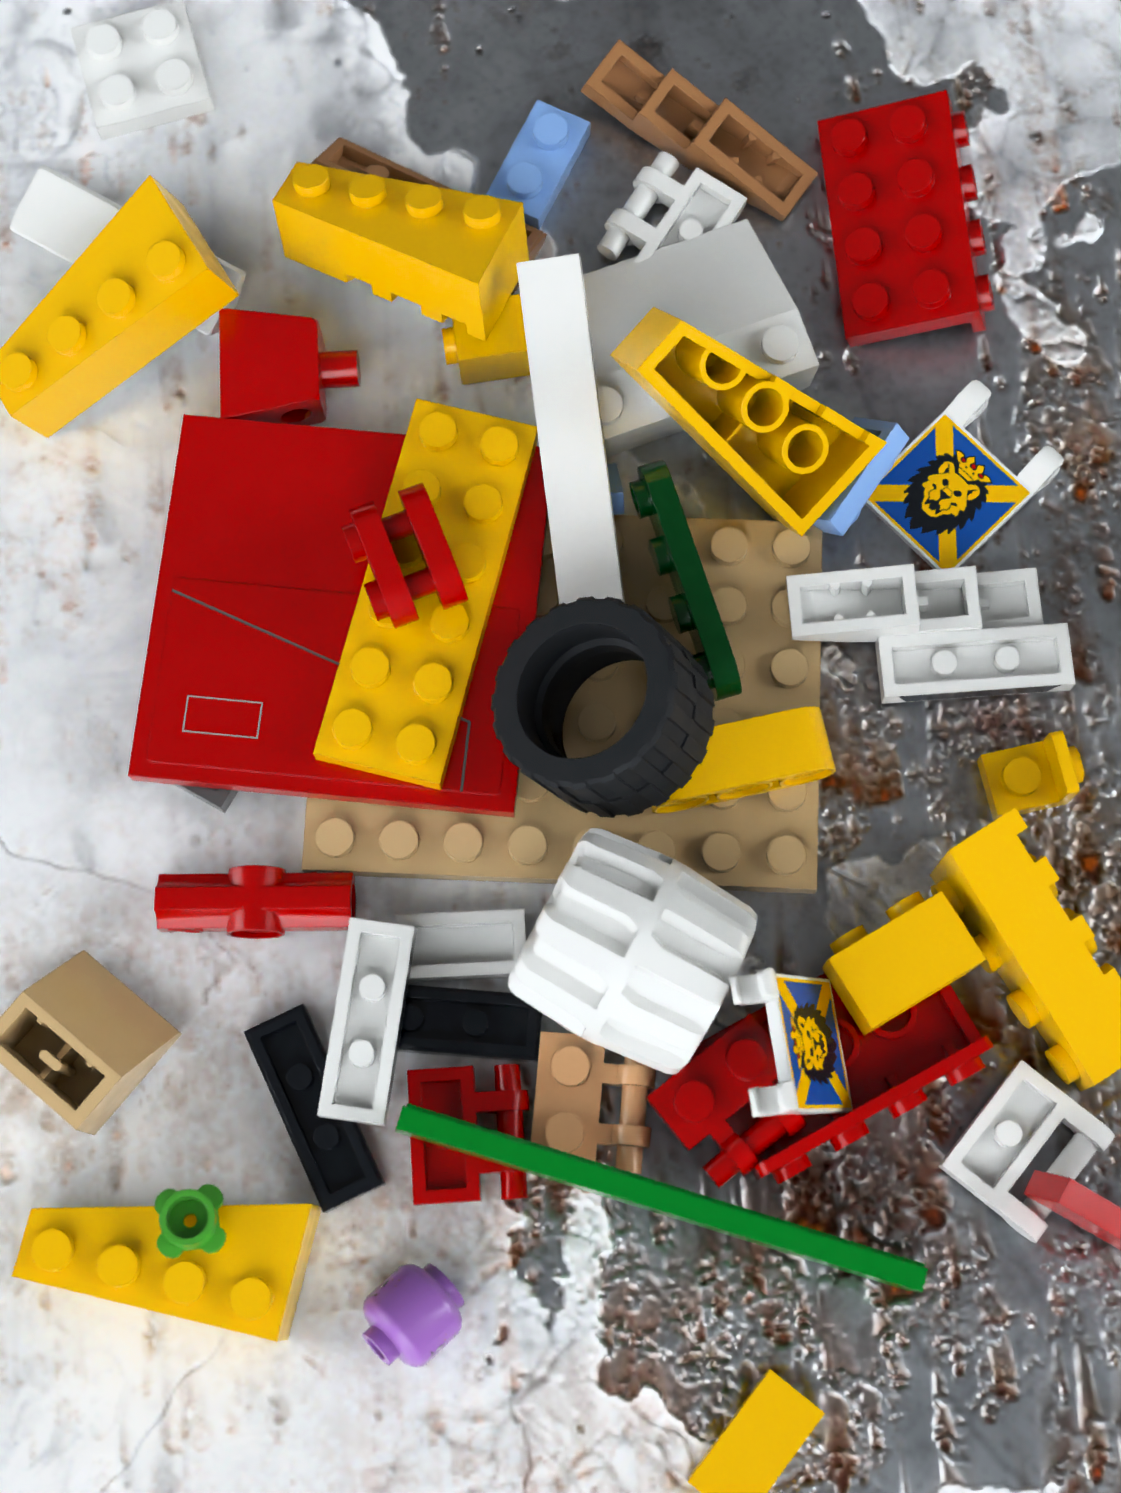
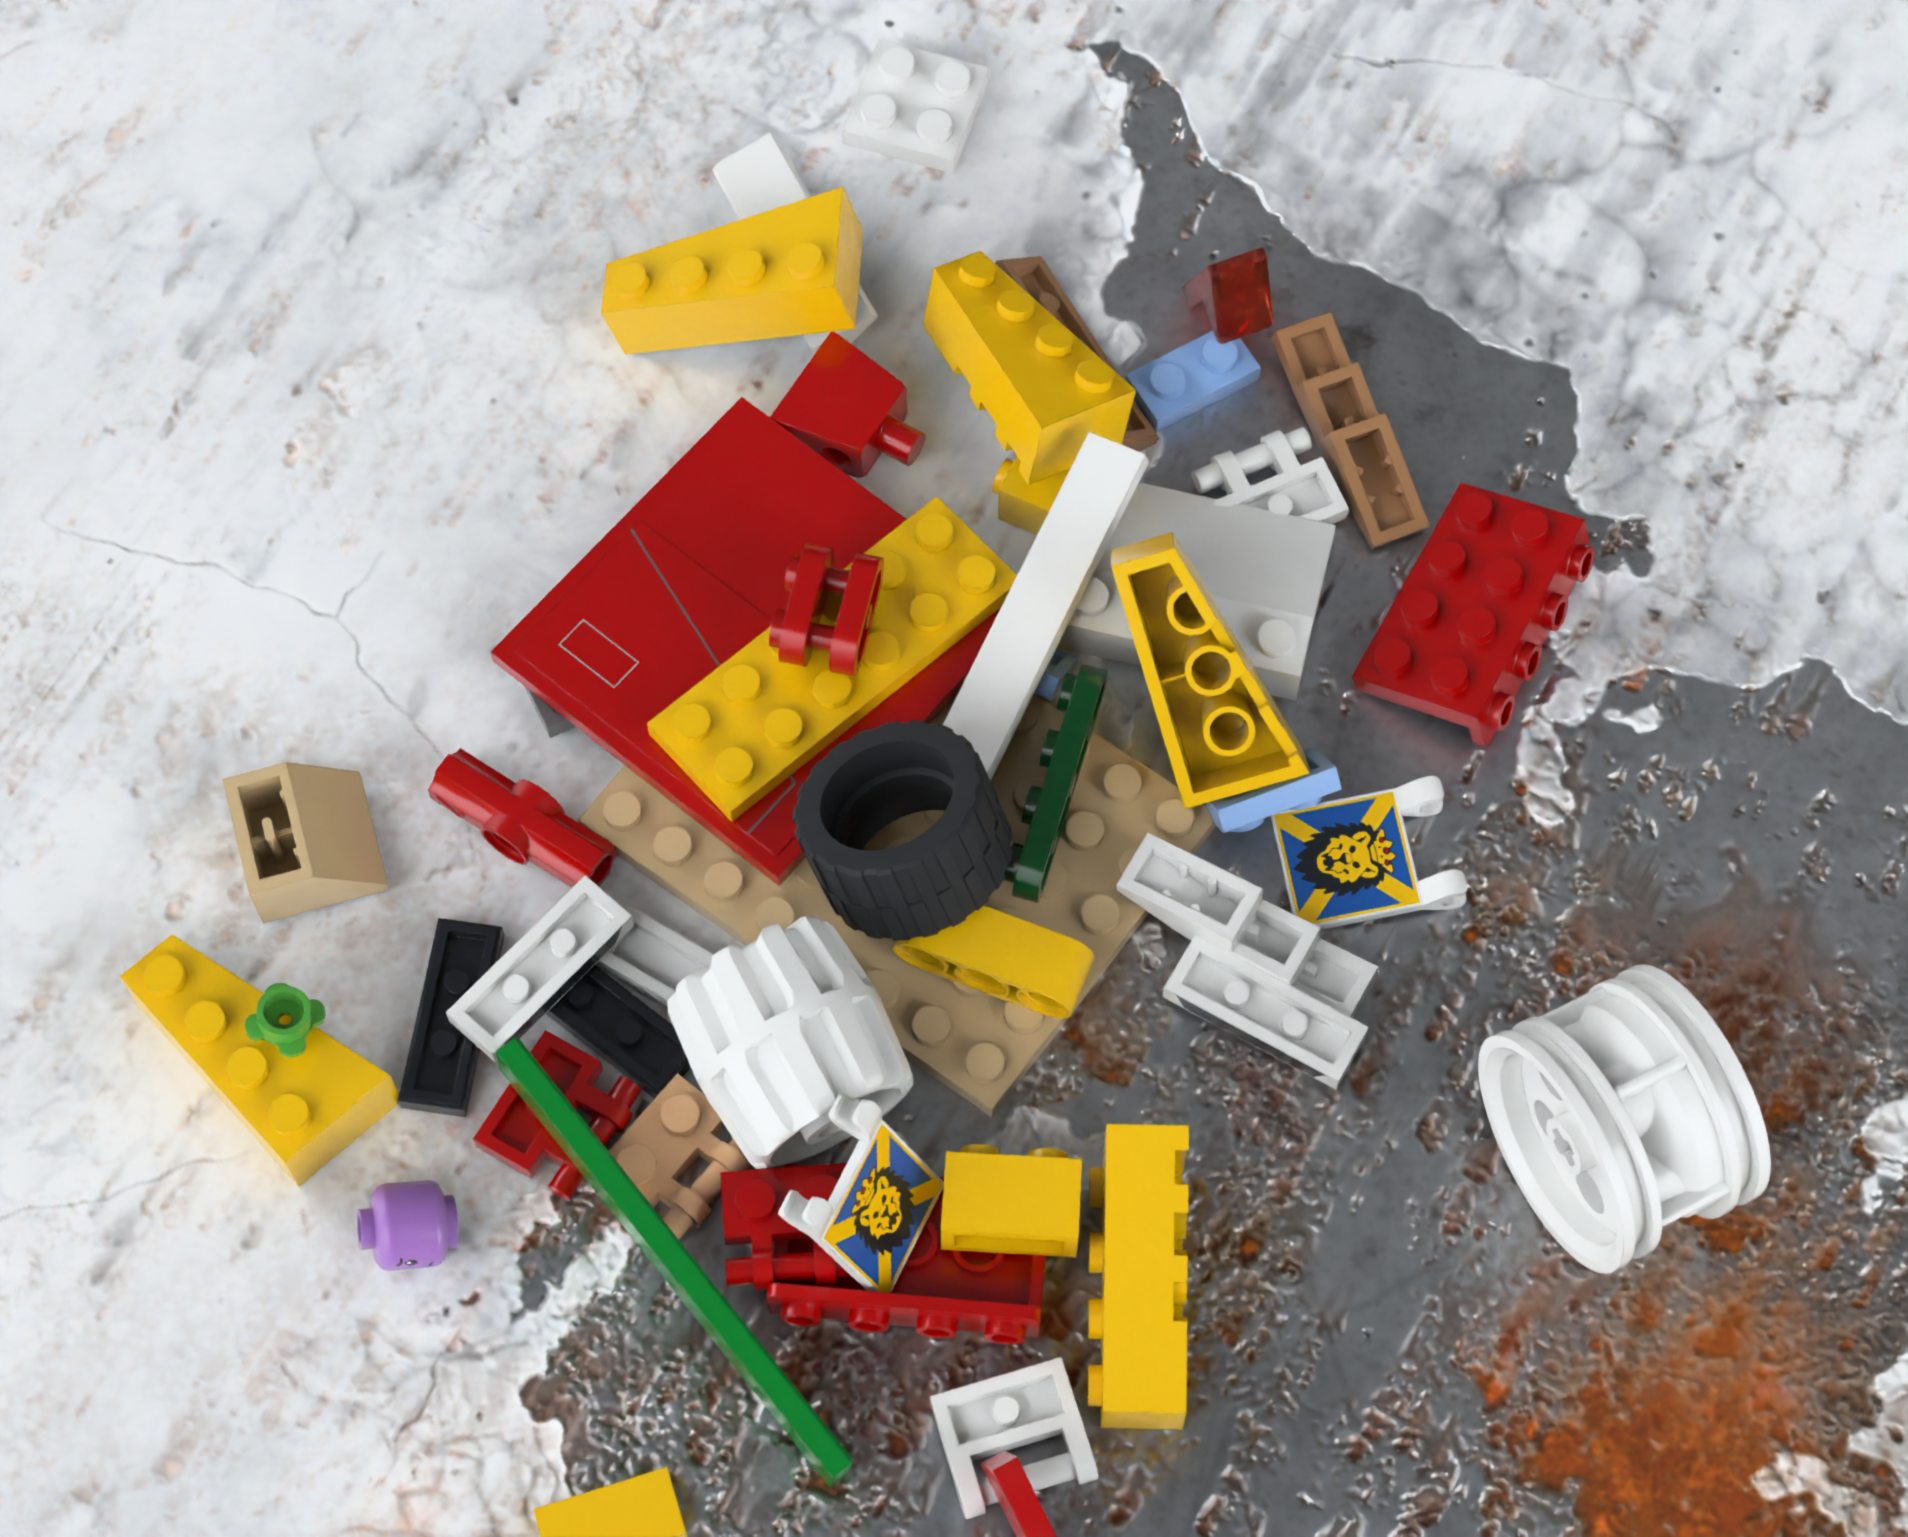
camera: 30 degrees right, 10 degrees down
yellow bracket [977,730,1084,821] -> none
none -> clear red slope [1181,247,1273,344]

